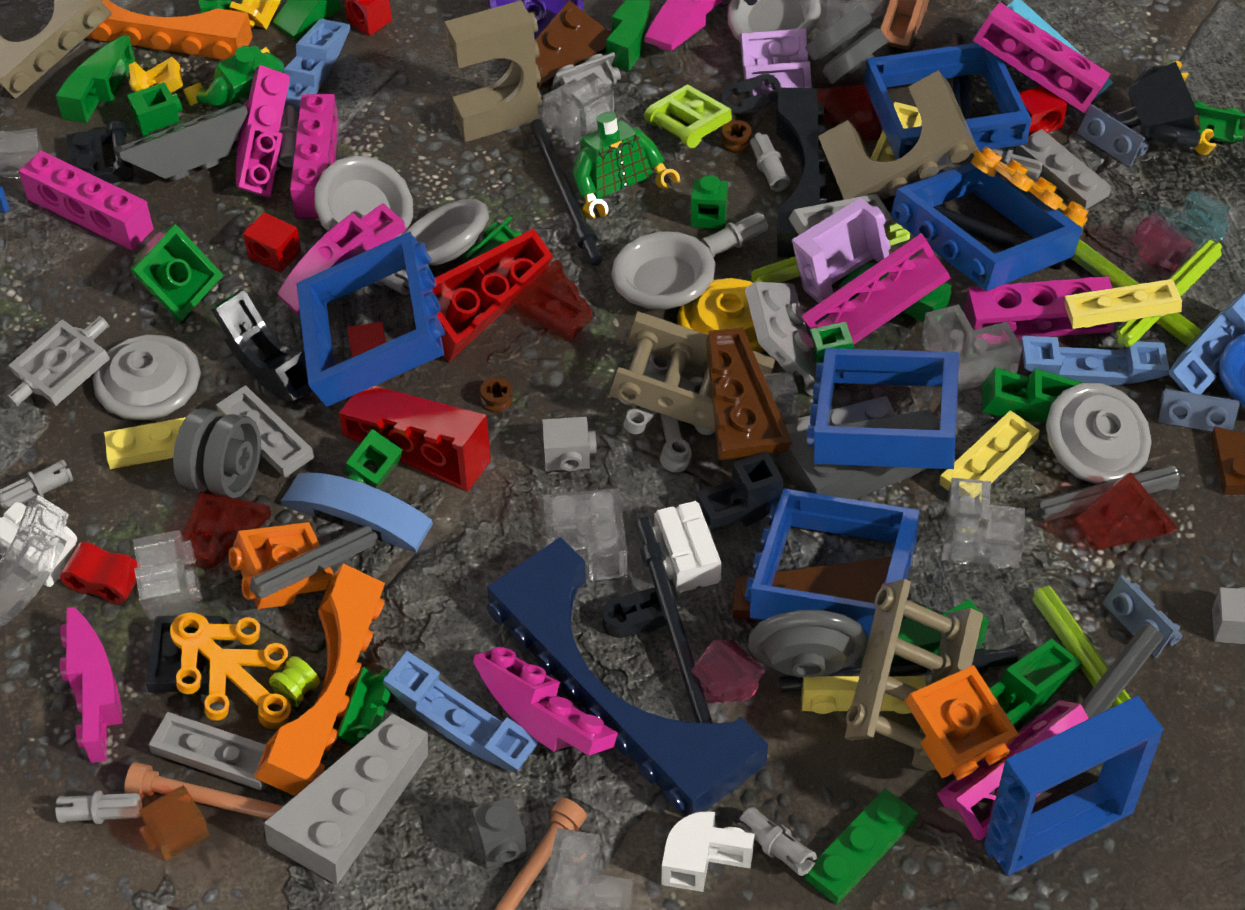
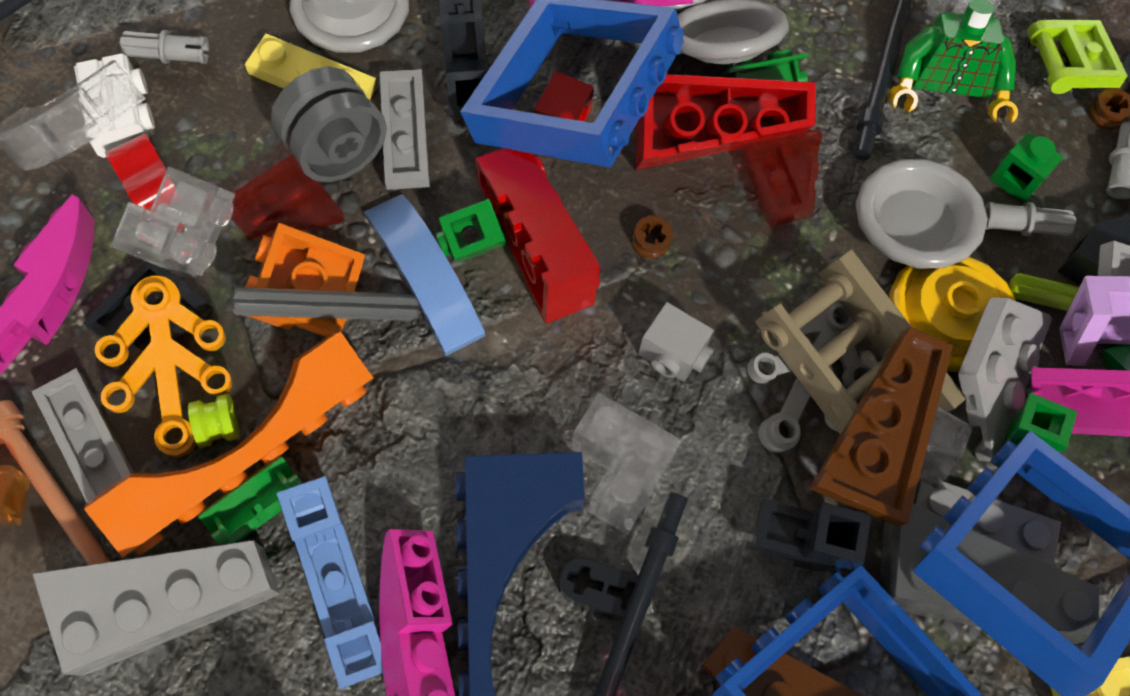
camera: 30 degrees right, 15 degrees up
white brick [653,501,722,593] -> none

